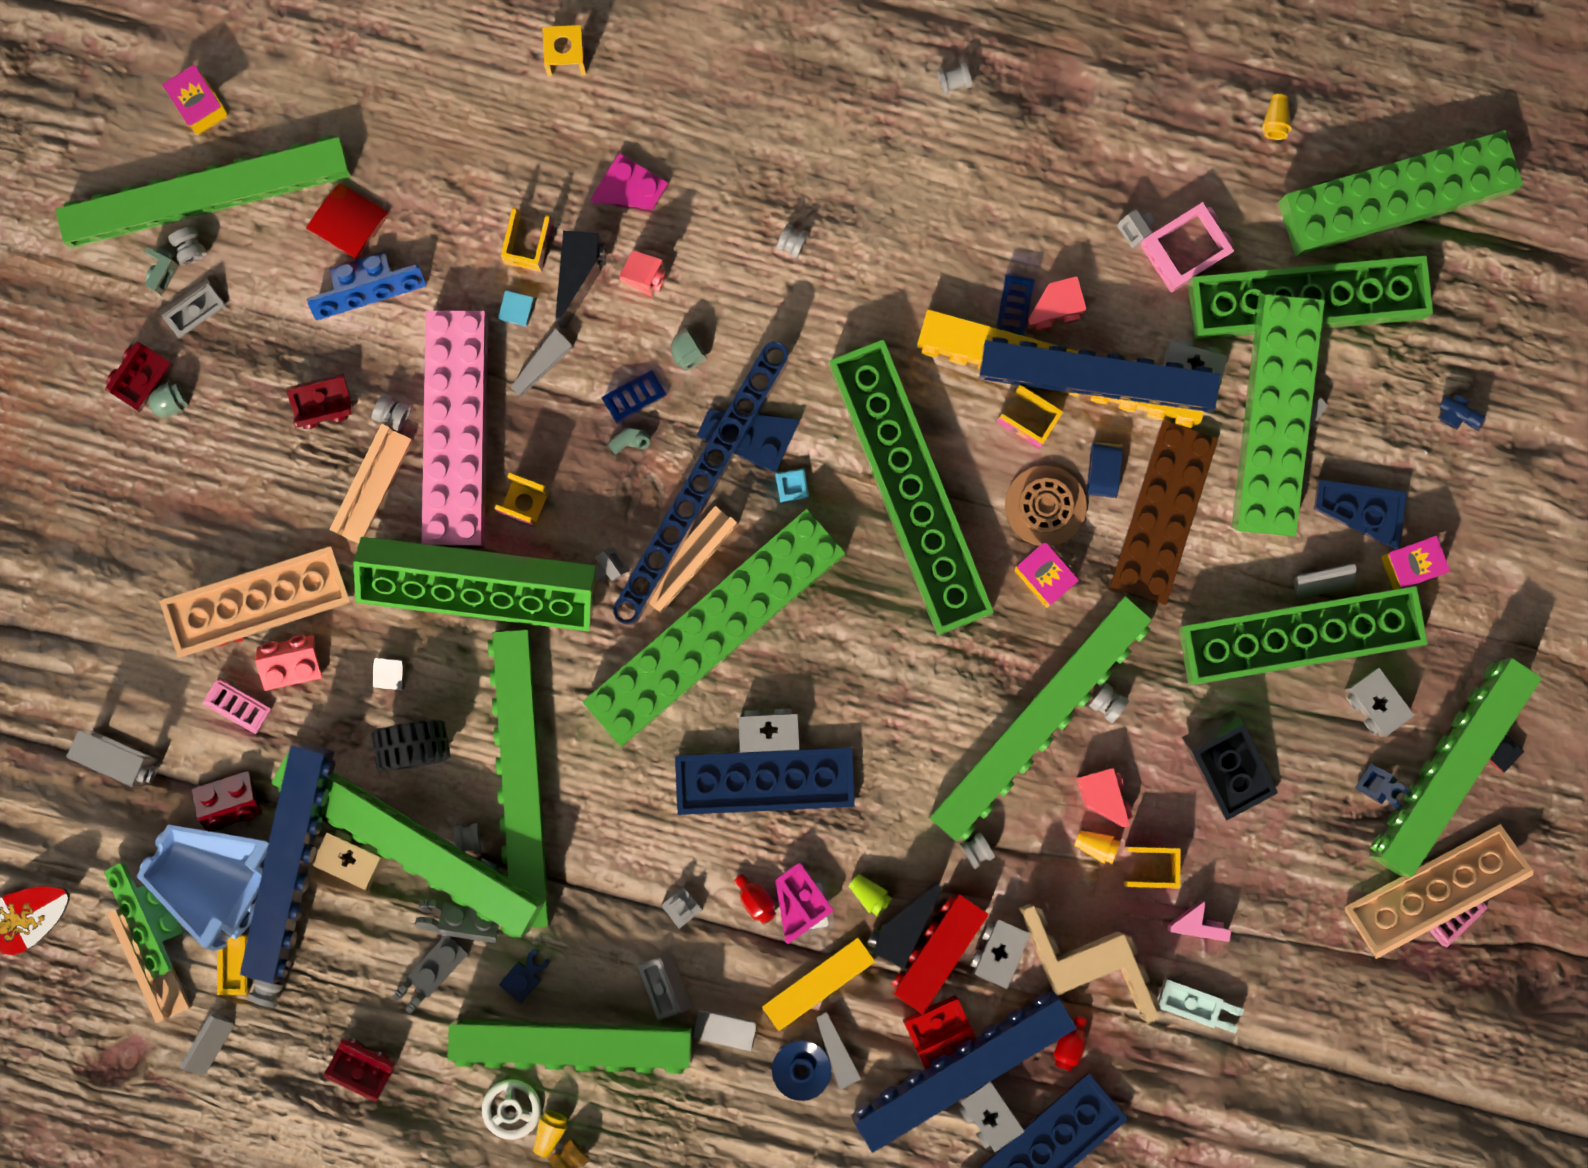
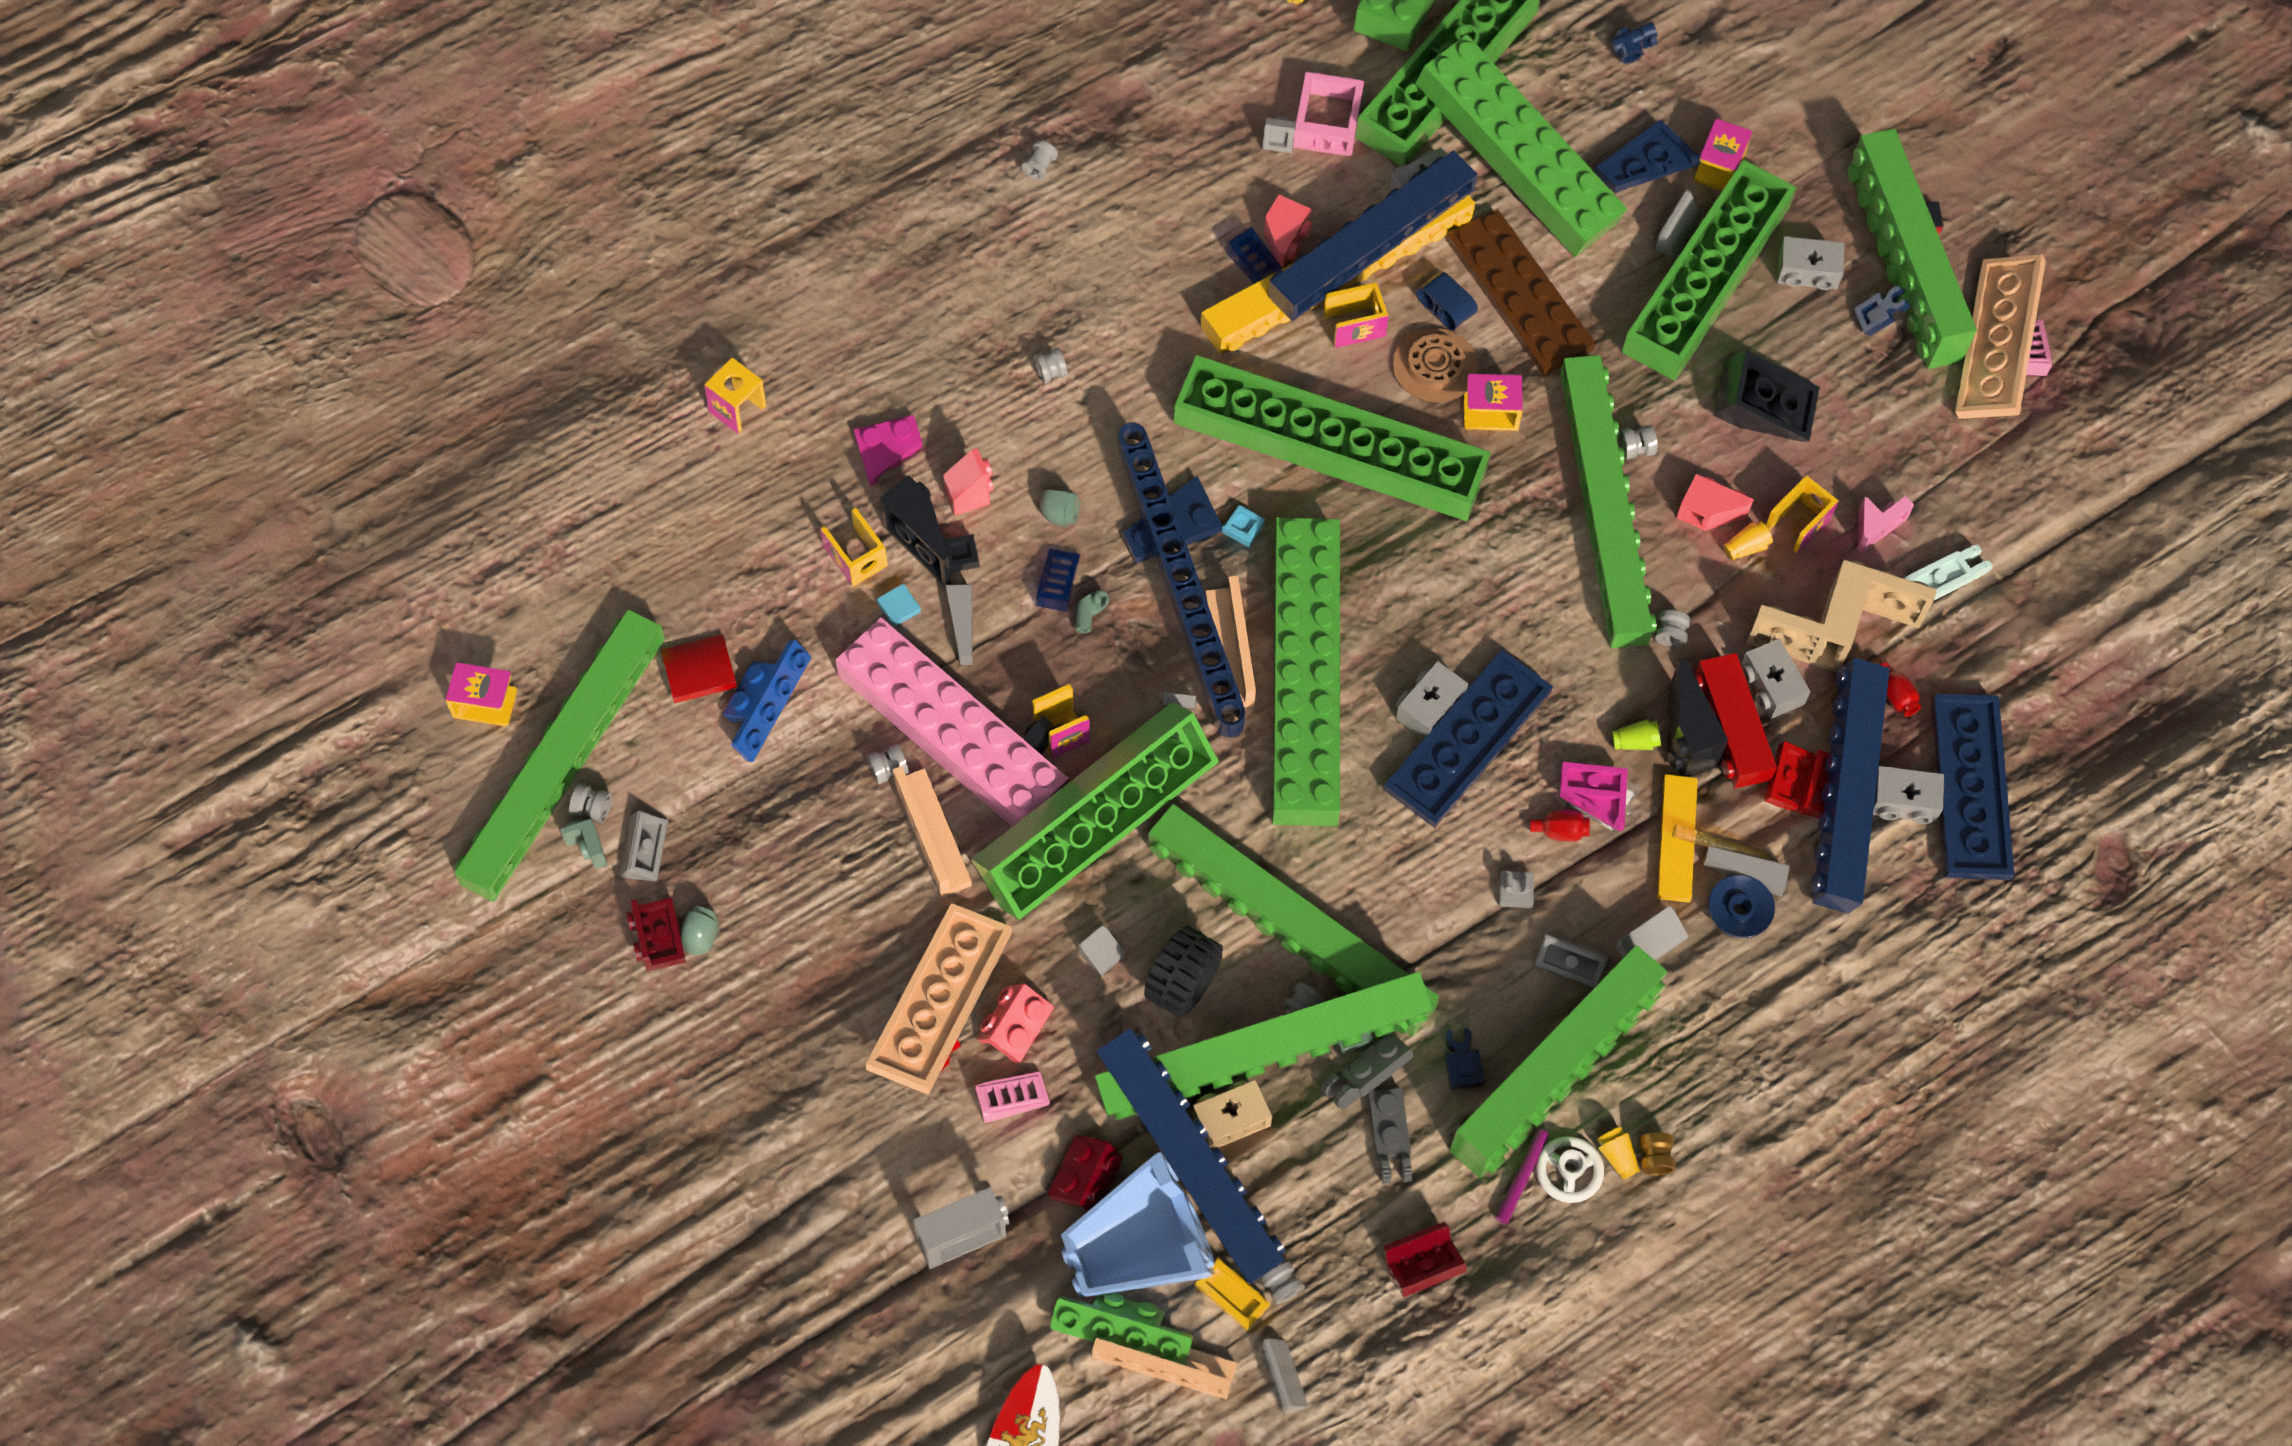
camera: 50 degrees left, 20 degrees down
dark red bracket [286,373,353,429] -> none
none -> black plate [943,534,980,573]
none -> black plate [1023,715,1056,755]
none -> magenta bar [1495,1128,1549,1224]
none -> clear yellow bar [1672,824,1769,860]

